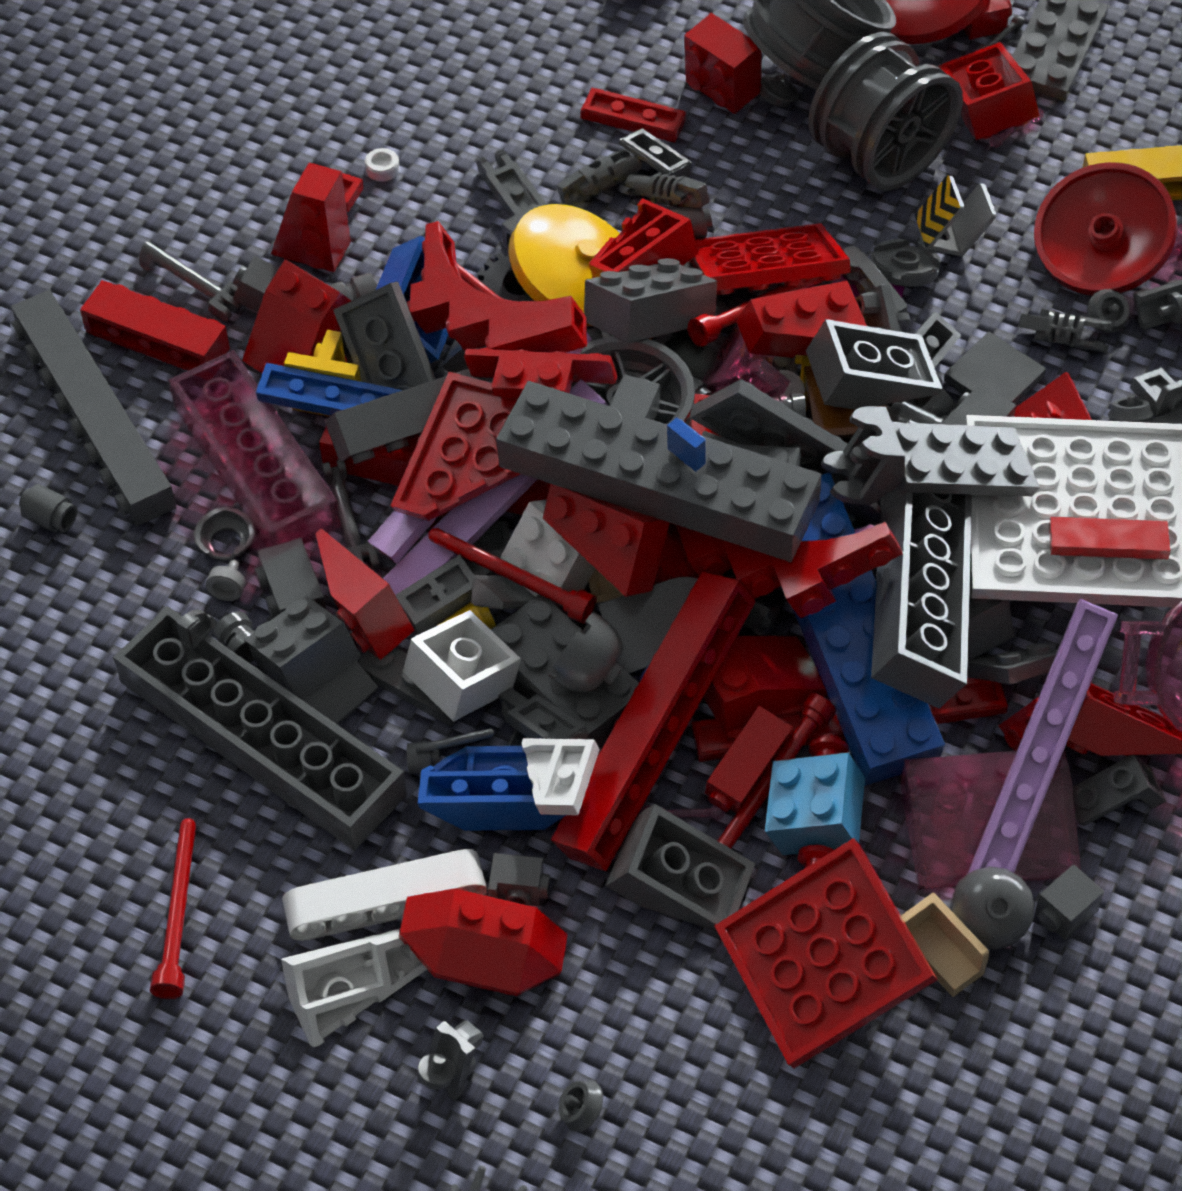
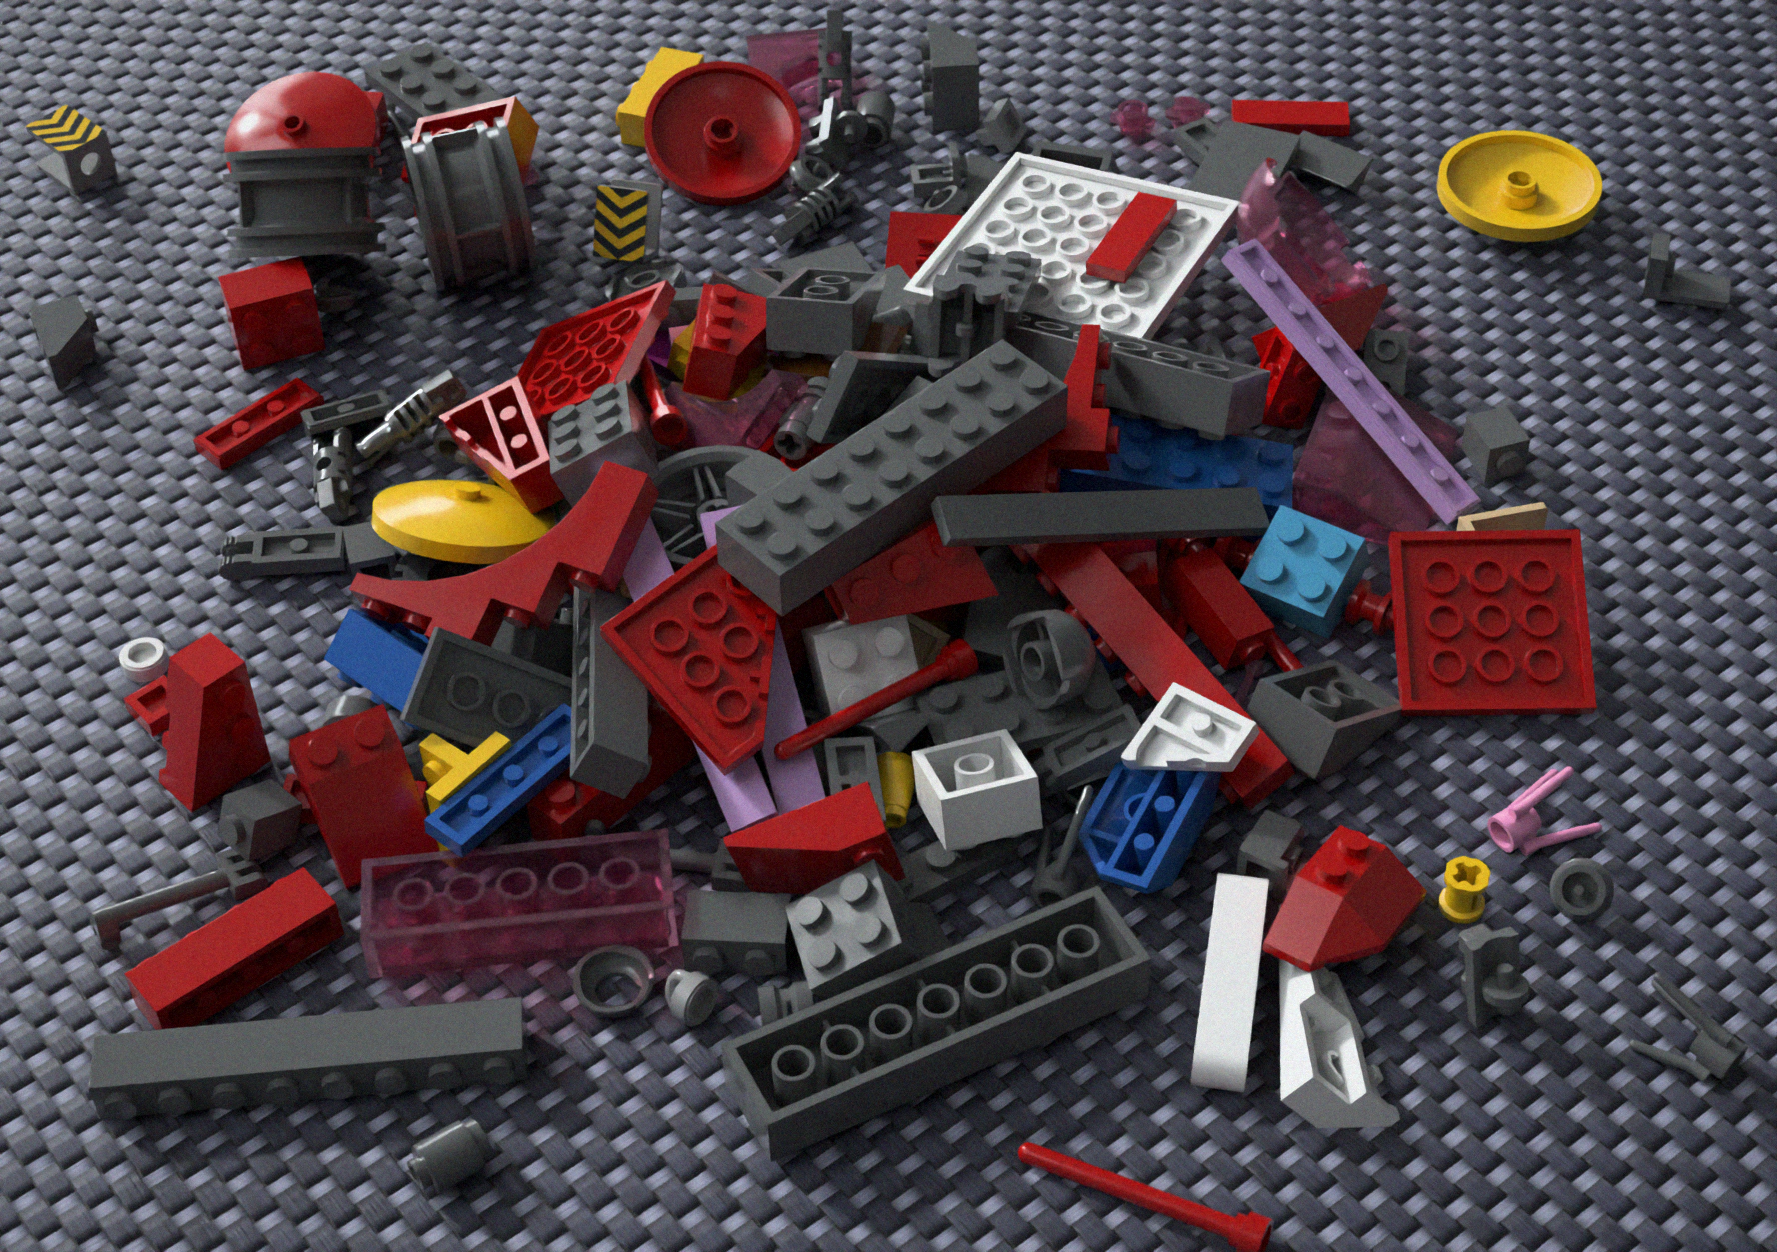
camera: 65 degrees left, 10 degrees down
dark grey tile [176,609,217,650] -> none
red bracket [464,348,617,397] -> none
blue tile [667,418,706,472] -> none
dark grey cylinder [950,866,1035,950] -> none
none -> dark grey tile [930,487,1270,547]
none -> yellow bush [1438,856,1490,924]
none -> bright pink plant [1487,766,1602,856]

